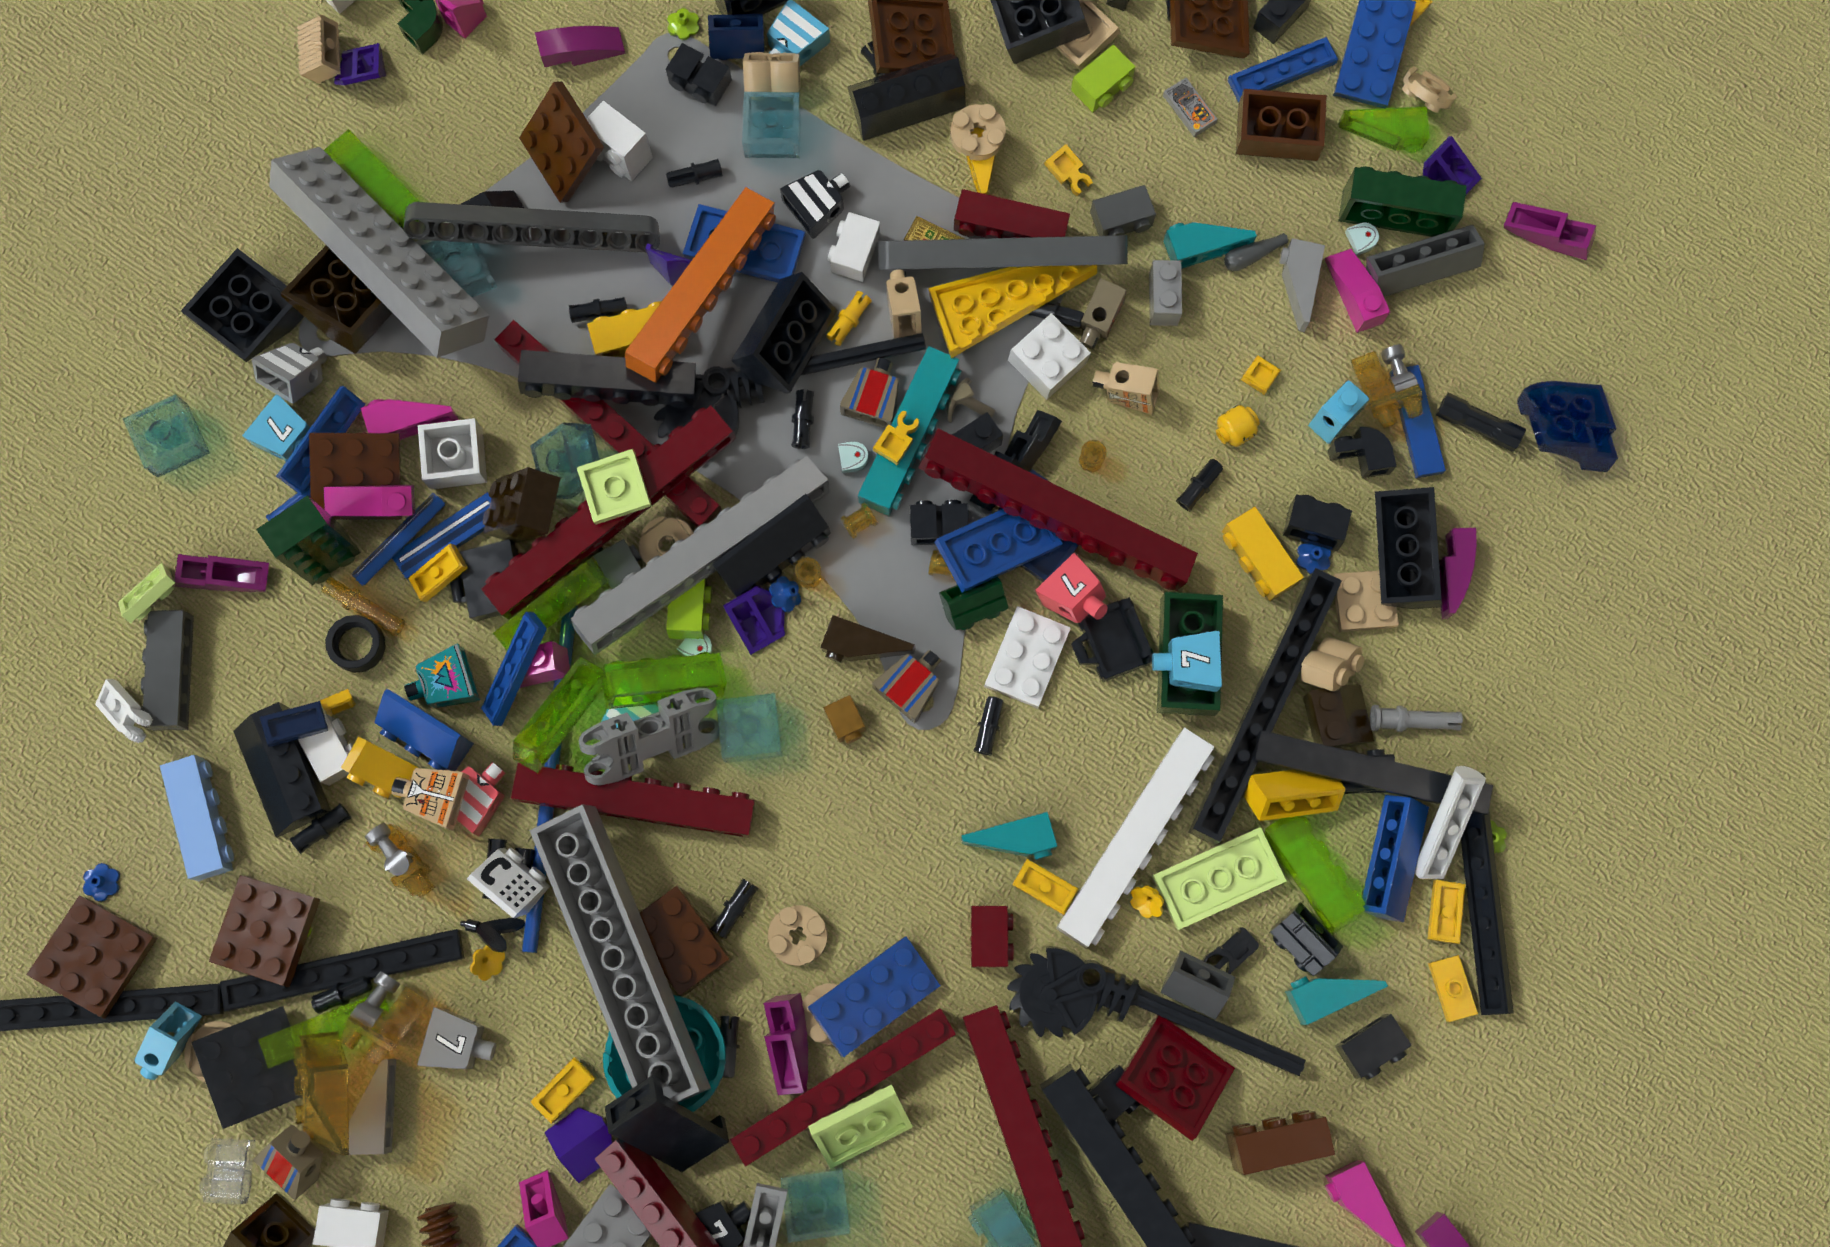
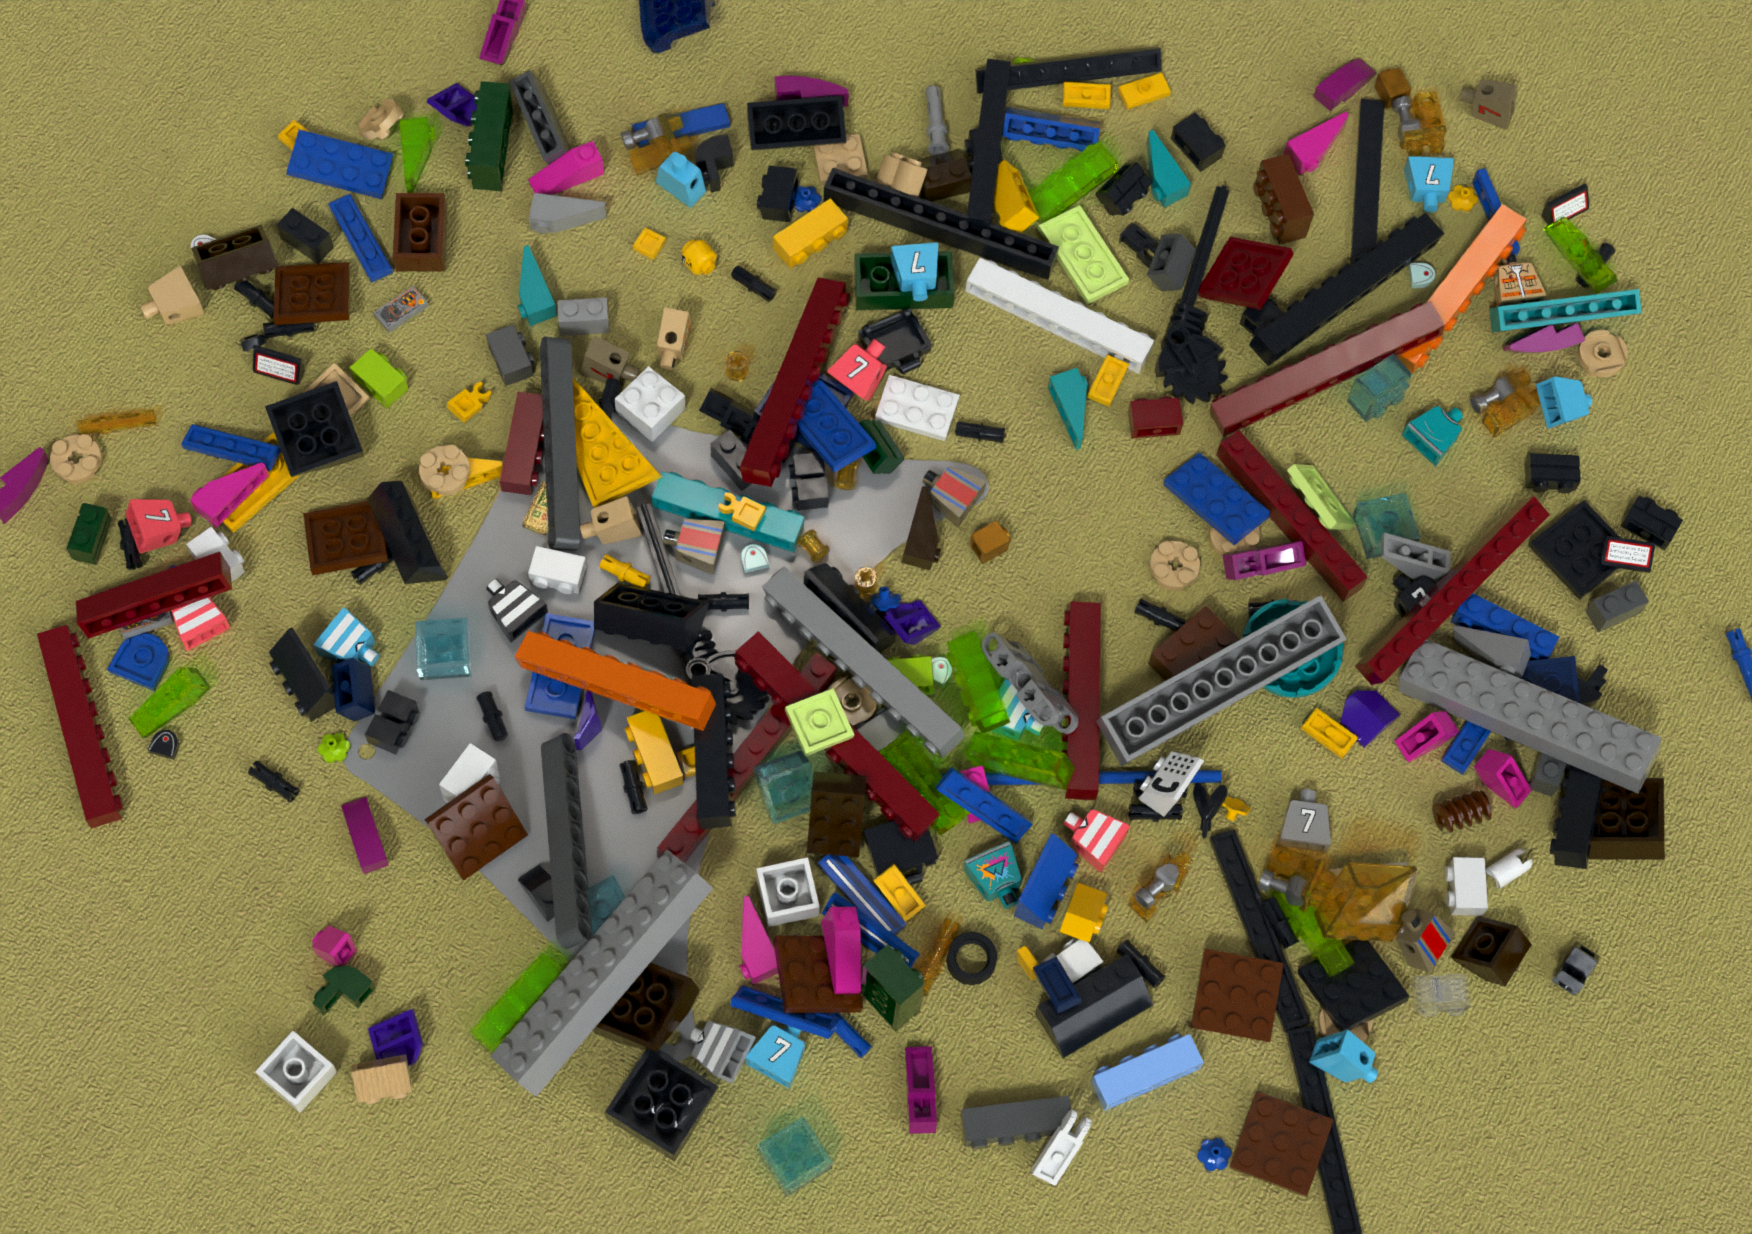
camera: 100 degrees left, 10 degrees down
yellowish green plate [118,563,175,624] -> none
tan torso [391,768,470,831] -> none
black panel [605,1075,729,1172] -> none
clear light blue brick [717,693,783,763] -> none
tan brick [743,52,800,98] -> none
dark tan plant [947,378,995,423] -> none
yellow plant [1130,886,1164,918] -> none
dark grey piece [1224,233,1288,271] -> none
light aqua tile [1345,223,1379,256] -> none
white brick [1415,766,1486,879] -> none
black axle [1436,392,1526,452] -> none

